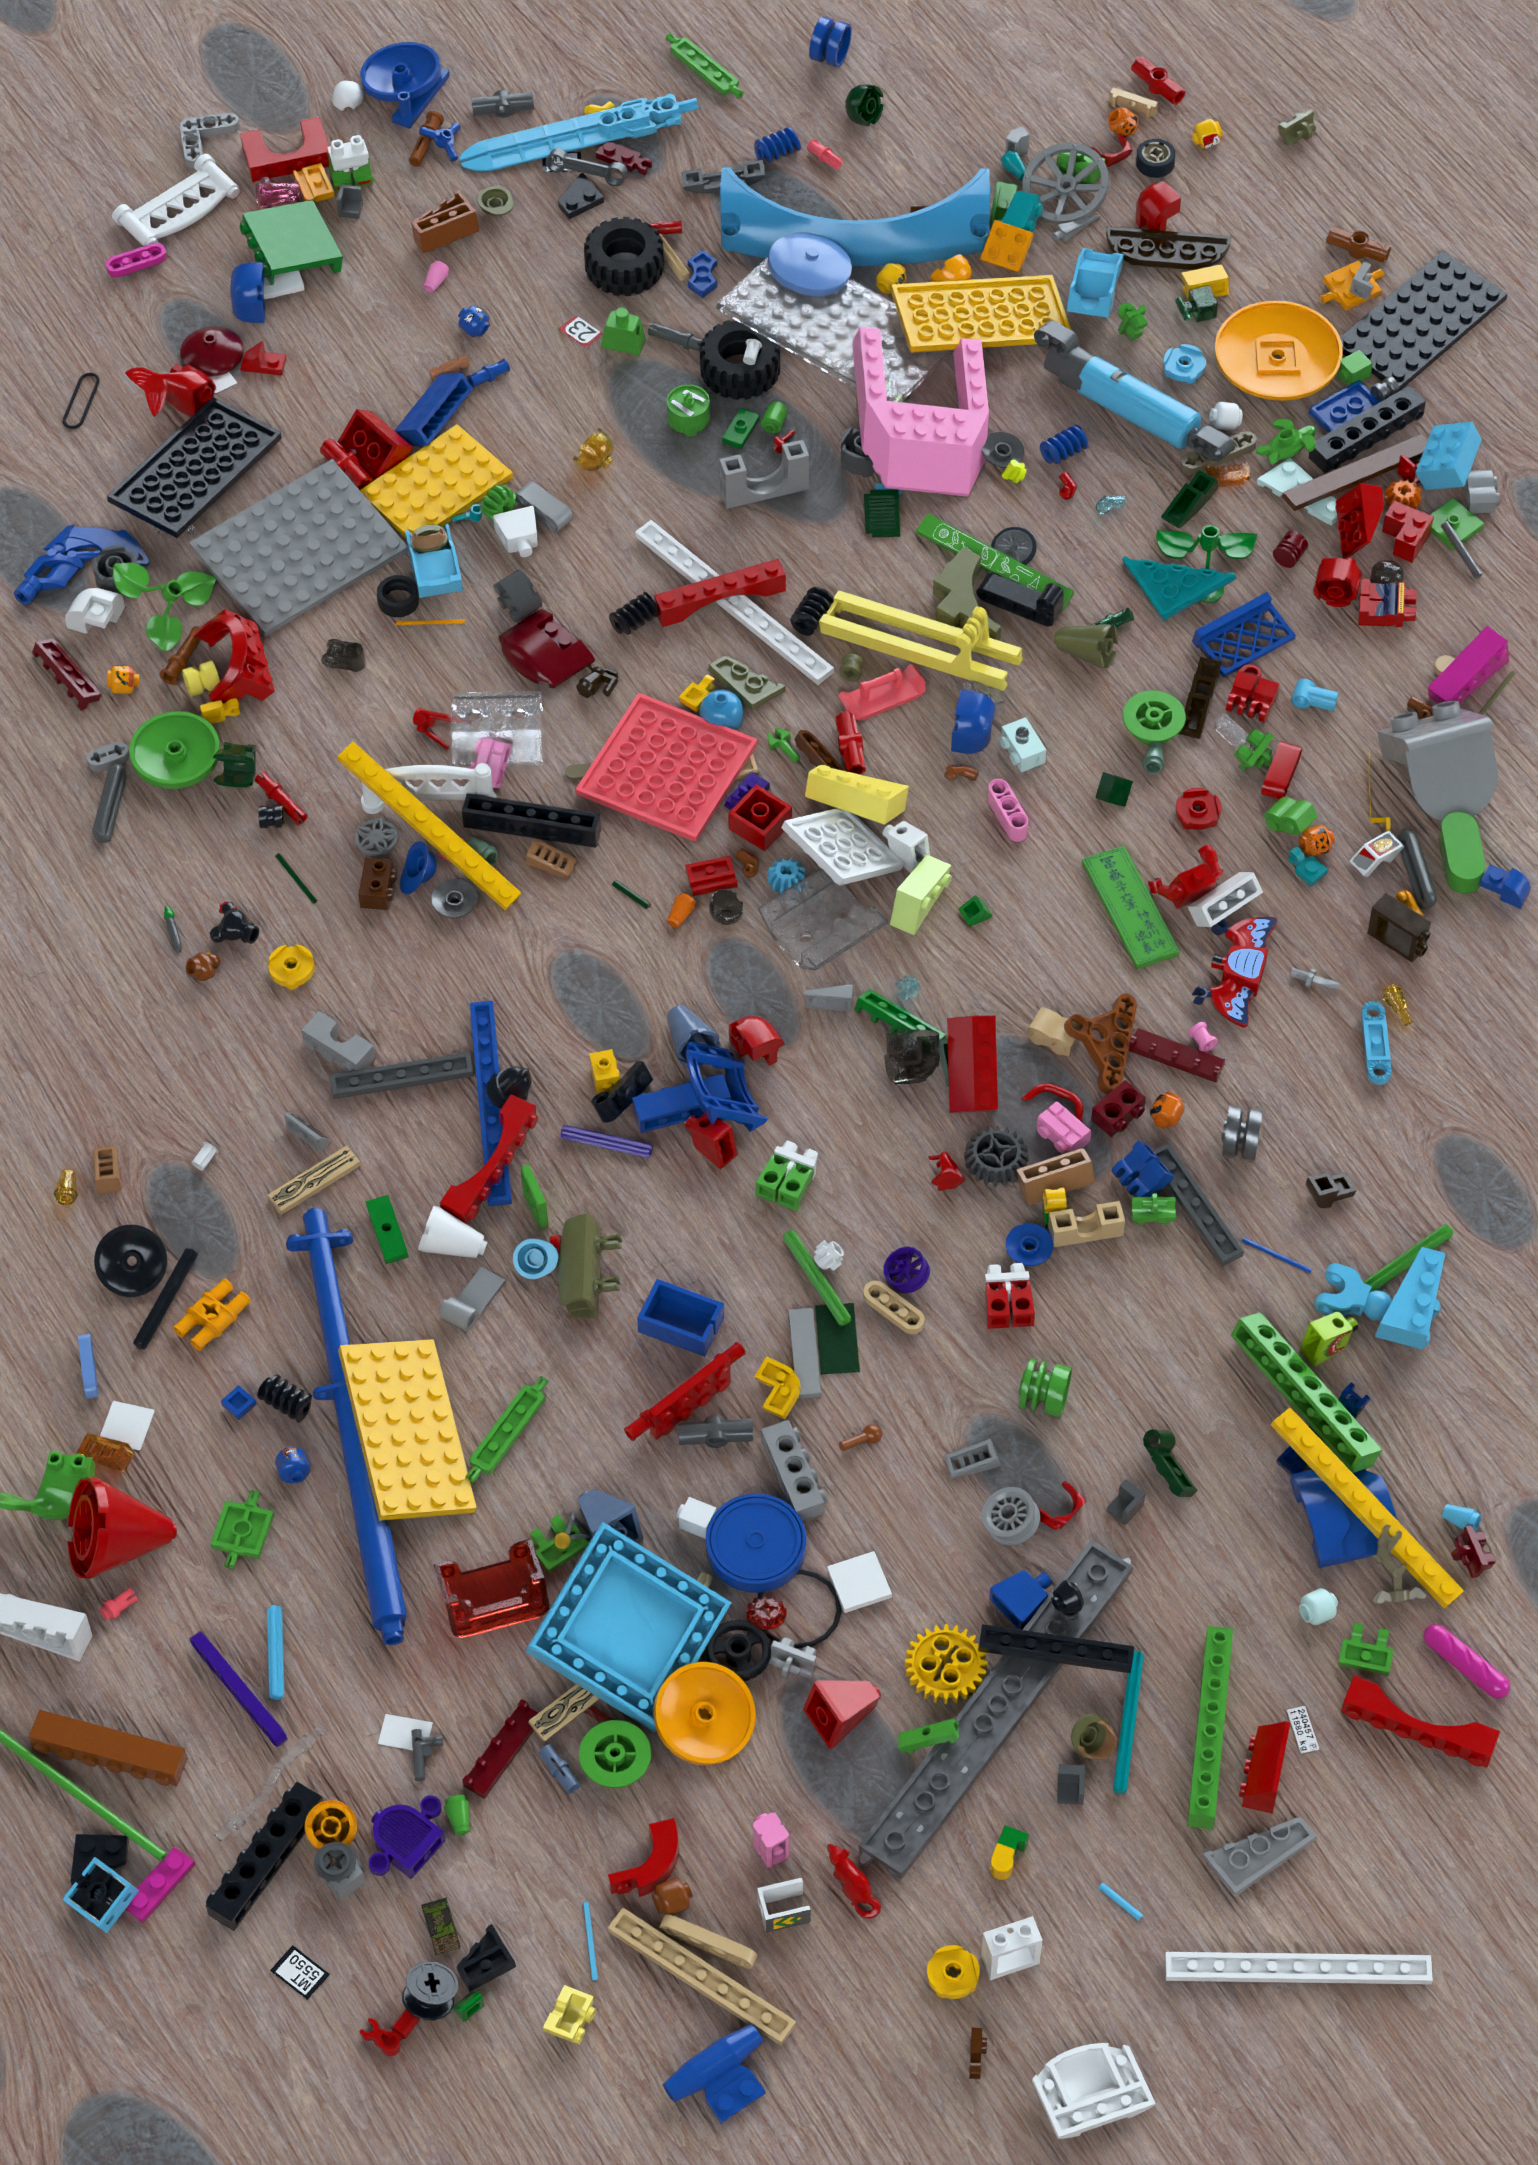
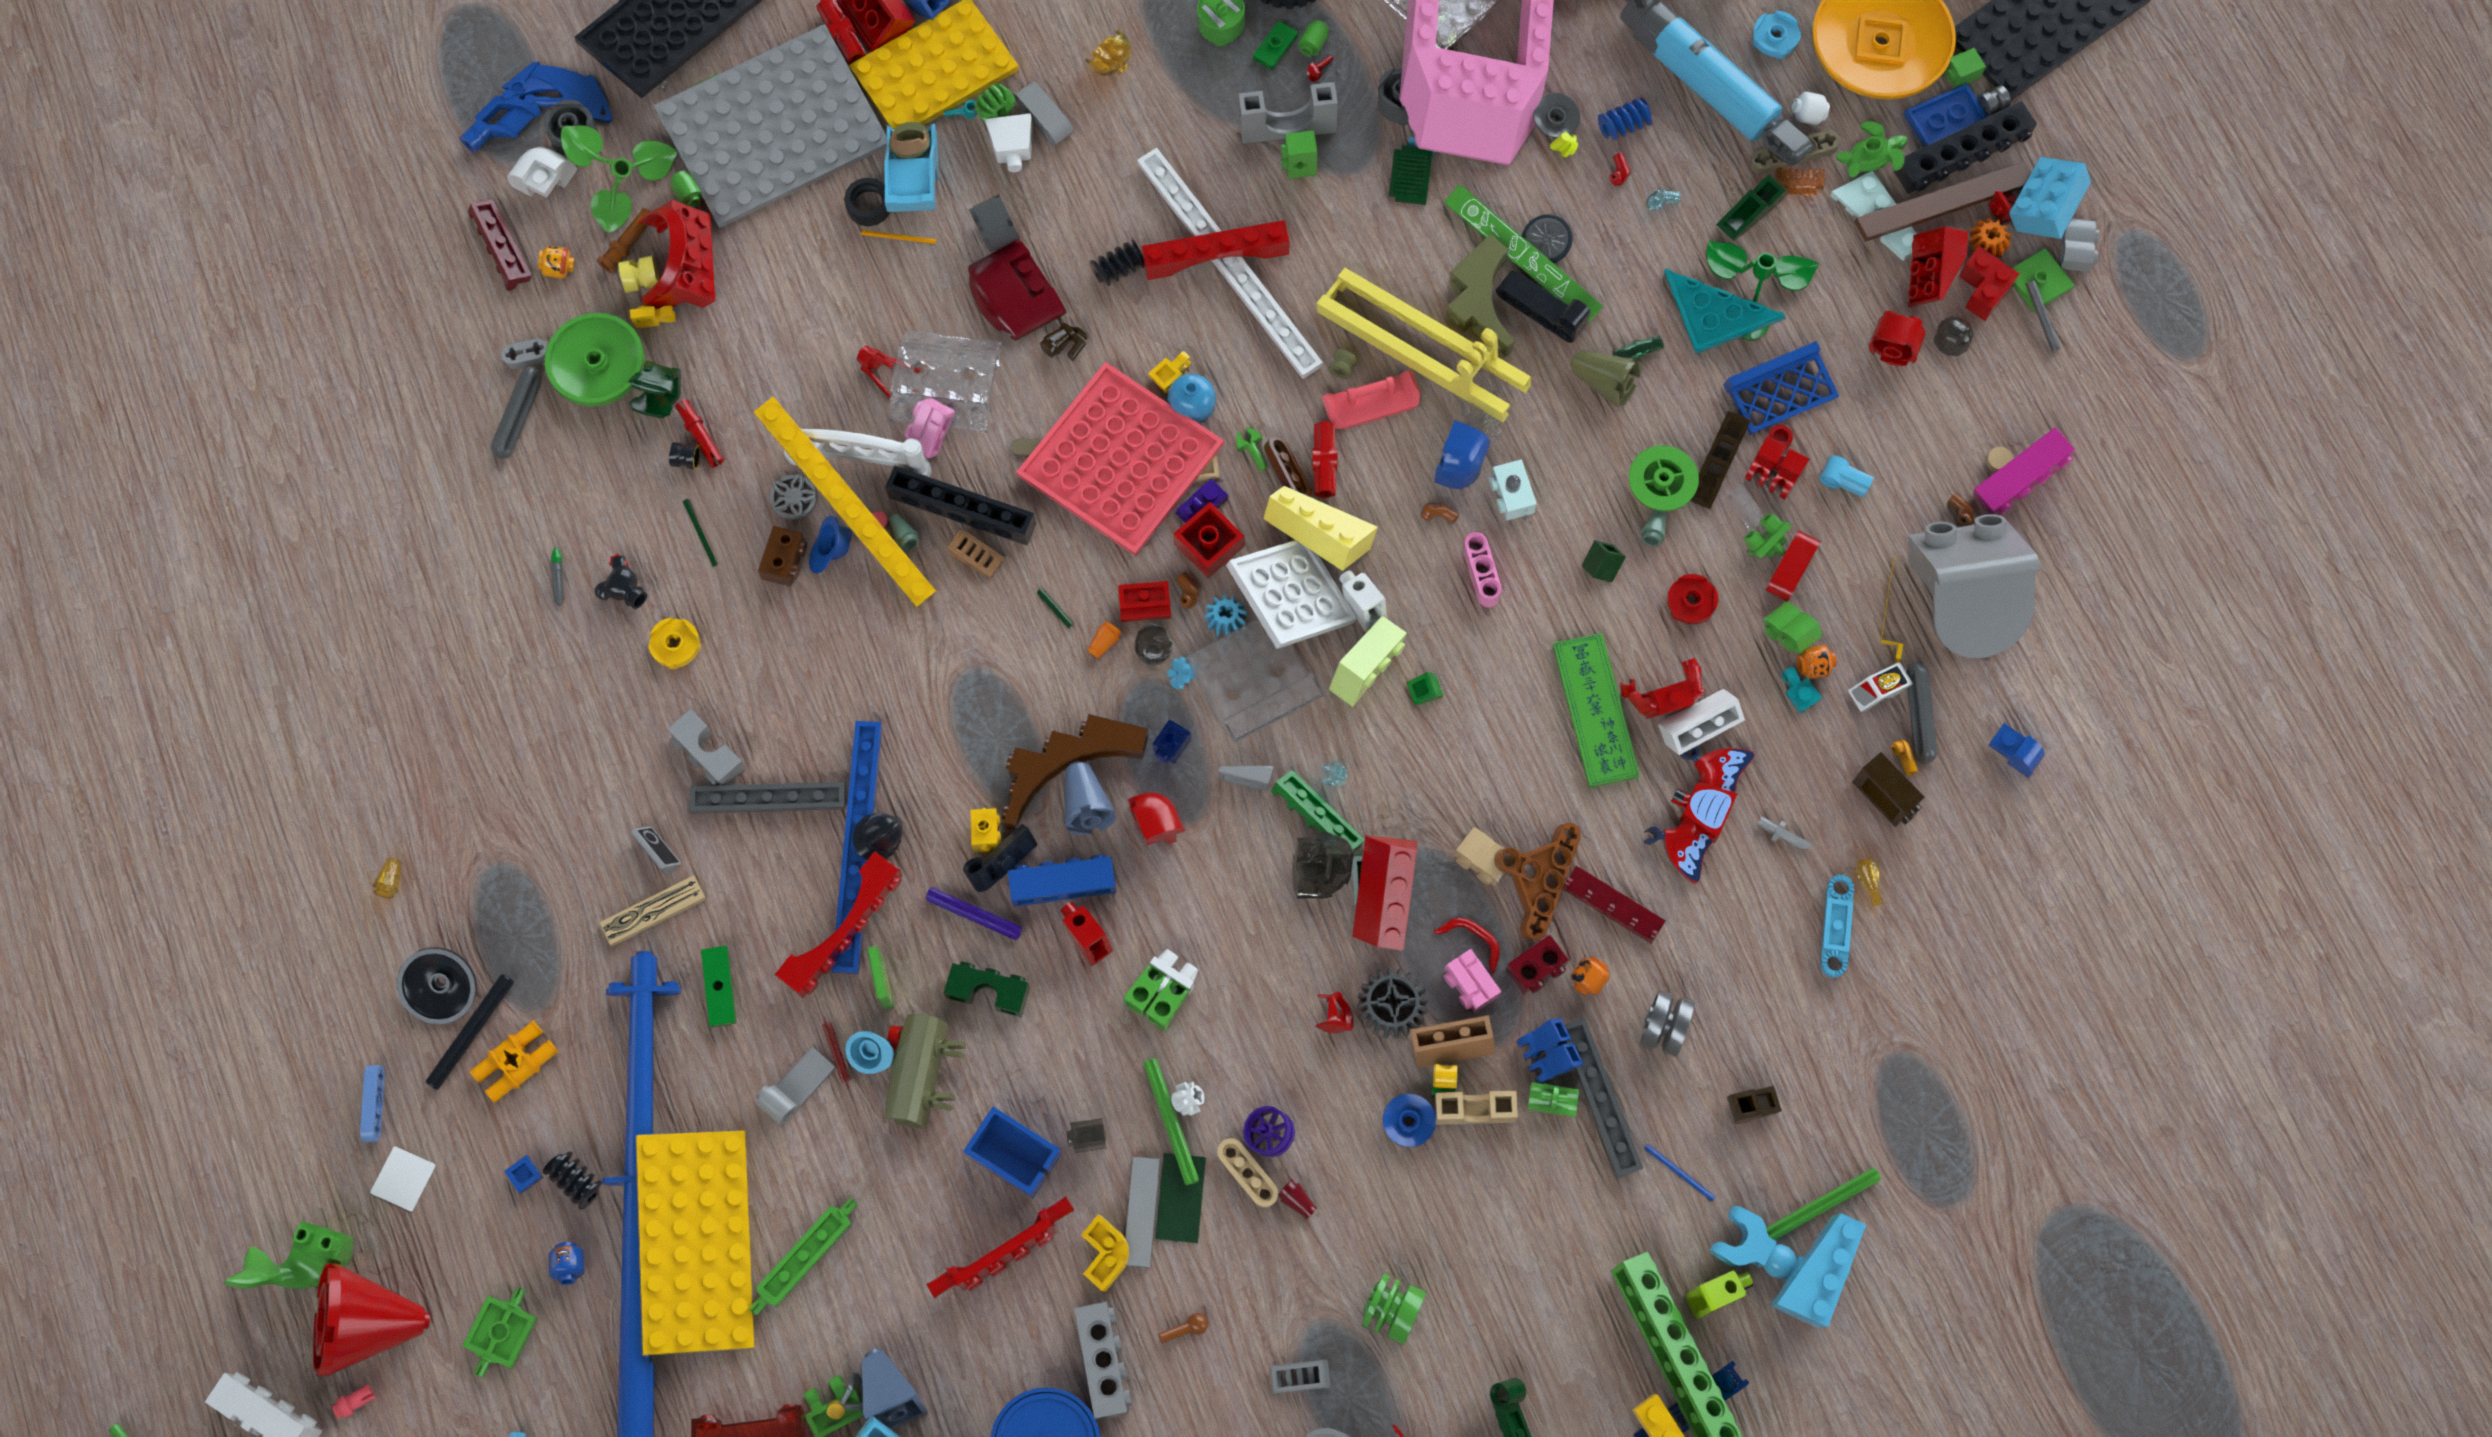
camera: 10 degrees right, 15 degrees up
clear orange slope [76,1433,134,1472] -> none
medium nougat slope [93,1145,122,1194] -> none
dark orange animal [186,952,220,981] -> none
white piece [192,1142,219,1171] -> none
clear smoke piece [321,639,366,672] -> none
white cone [418,1205,488,1258] -> none
flat silver dish [431,879,478,918] -> none
white brick [676,1497,716,1539] -> none
dark grey piece [678,1416,753,1448] -> none
blue wedge [686,1041,768,1132] -> none
olive wing [708,655,786,710] -> none
black piece [790,587,834,636] -> none
red hips [985,1263,1035,1329] -> none
bright pink bush [1188,1022,1218,1052] -> none
dark red piece [1273,531,1308,568] -> none
red hips [1358,578,1417,628] -> none
bright green plant [1439,812,1485,893] -> none
olive piece [1478,671,1515,715] -> none
none -> bright green brick [670,171,703,208]
none -> red piece [822,1016,851,1089]
none -> dark green arch [943,961,1030,1018]
none -> reddish brown arch [1002,714,1149,830]
none -> clear smoke brick [1066,1118,1107,1153]
none -> clear blue brick [1152,719,1191,764]
none -> medium azure plant [1167,657,1195,690]
none -> dark red cone [1278,1179,1317,1219]
none -> bright green brick [1281,130,1317,179]

